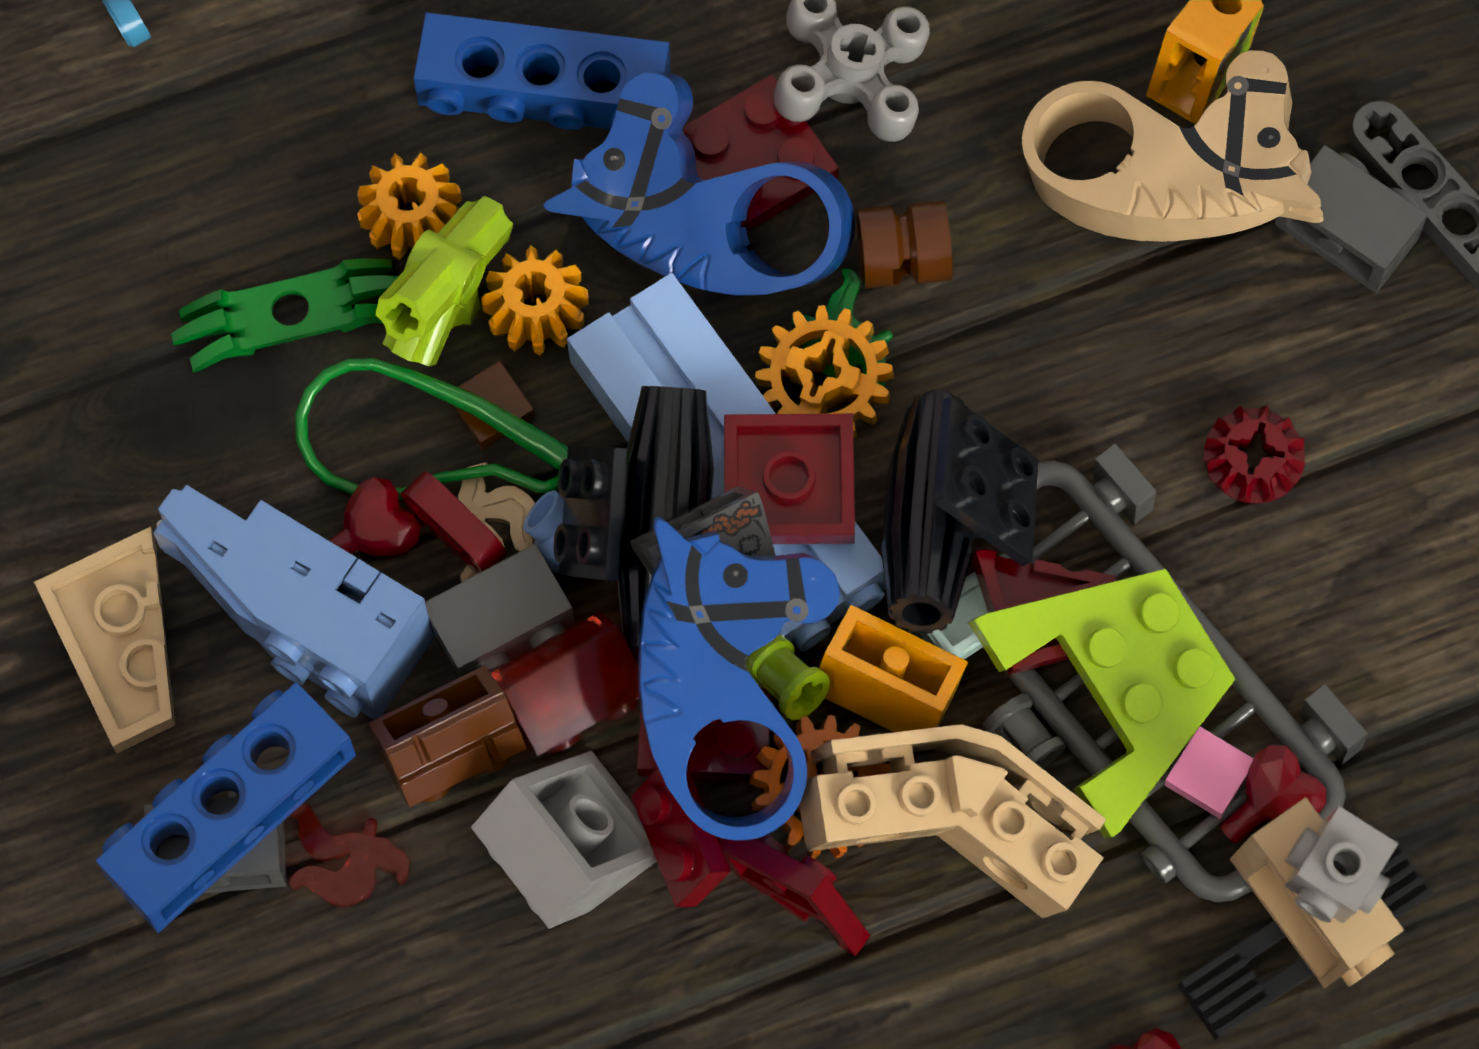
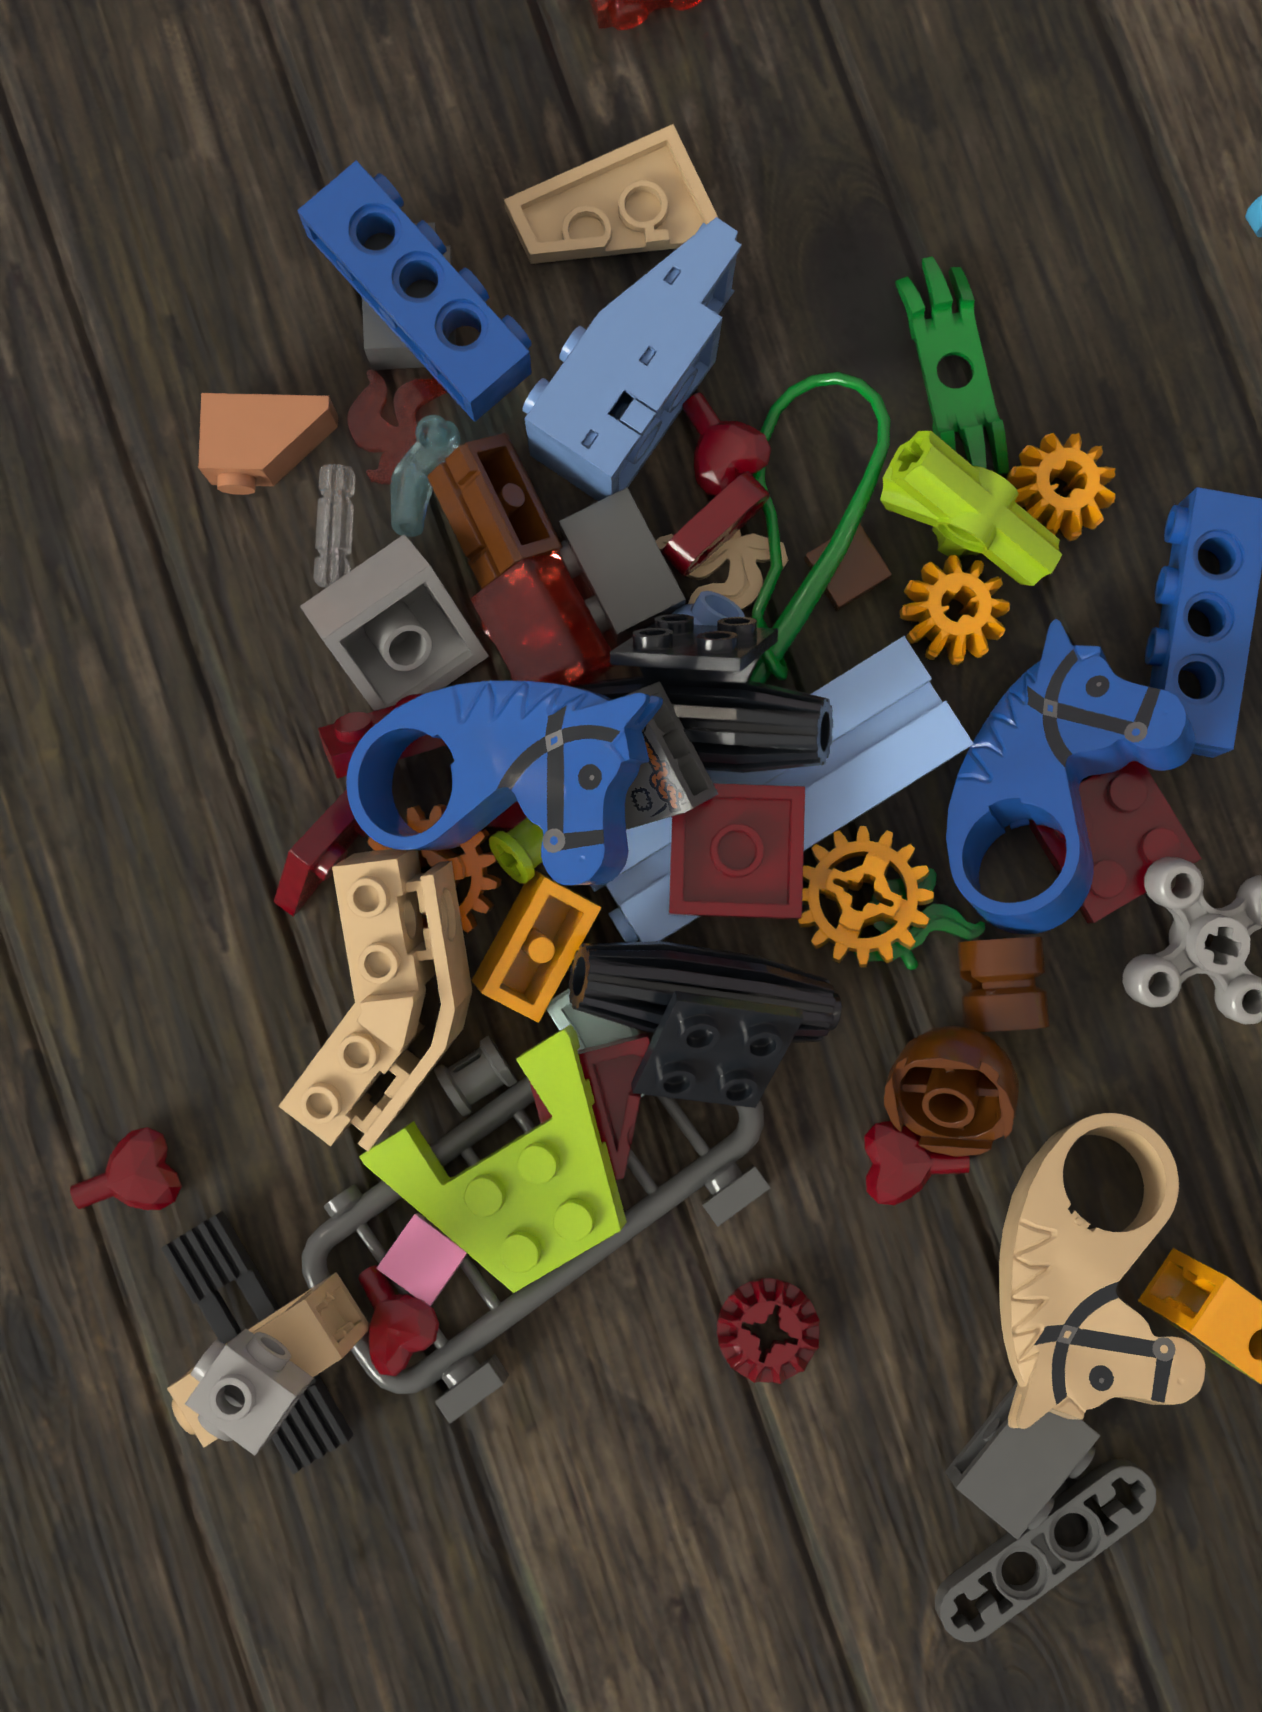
camera: 85 degrees right, 15 degrees up
none -> nougat slope [198,393,338,495]
none -> clear axle [314,464,355,588]
none -> clear light blue arm [390,414,461,537]
none -> dark red rock [864,1120,970,1205]
none -> reddish brown cylinder [884,1026,1019,1157]

